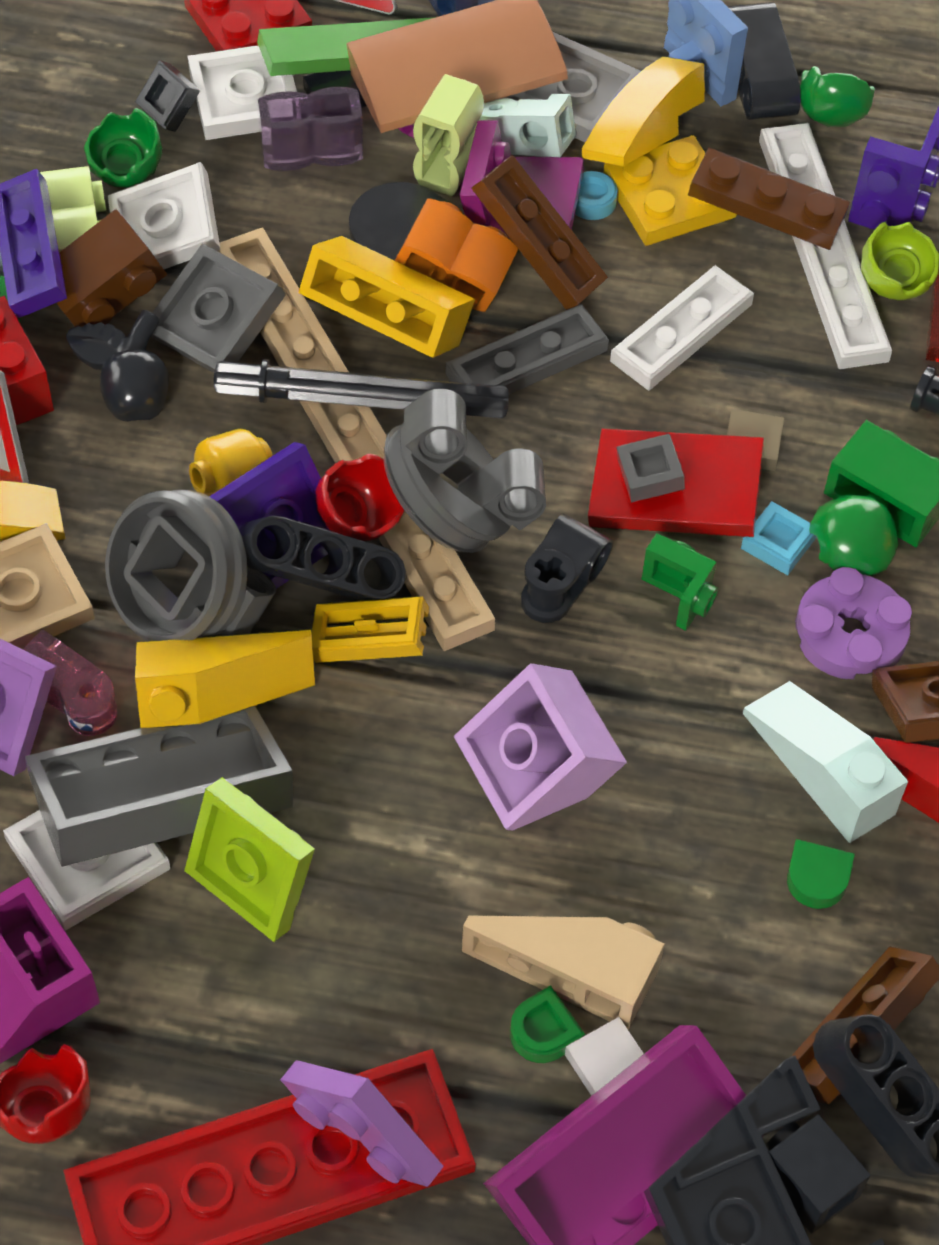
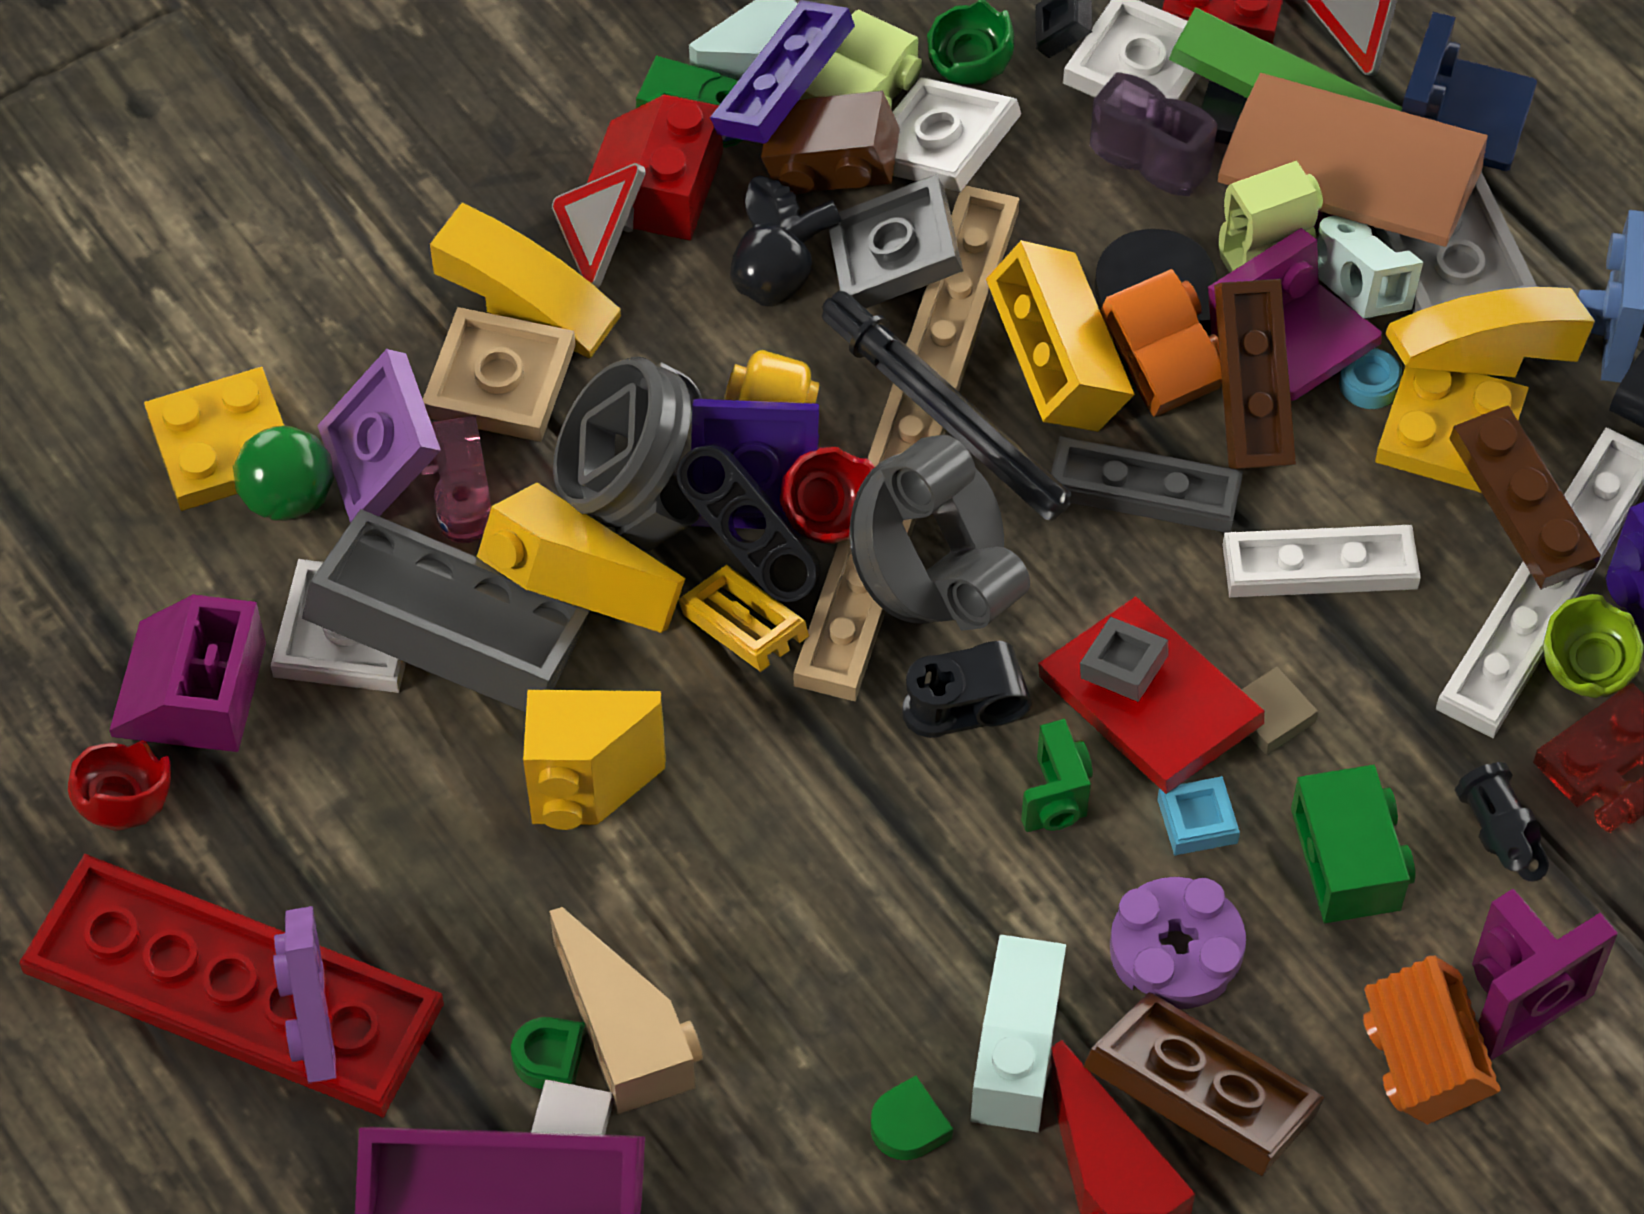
camera: 45 degrees right, 0 degrees up
lime hinge [184,777,315,942] -> none
lavender slope [454,663,627,830] -> none
green hair [809,495,898,577] -> none
none -> yellow slope [523,690,666,830]

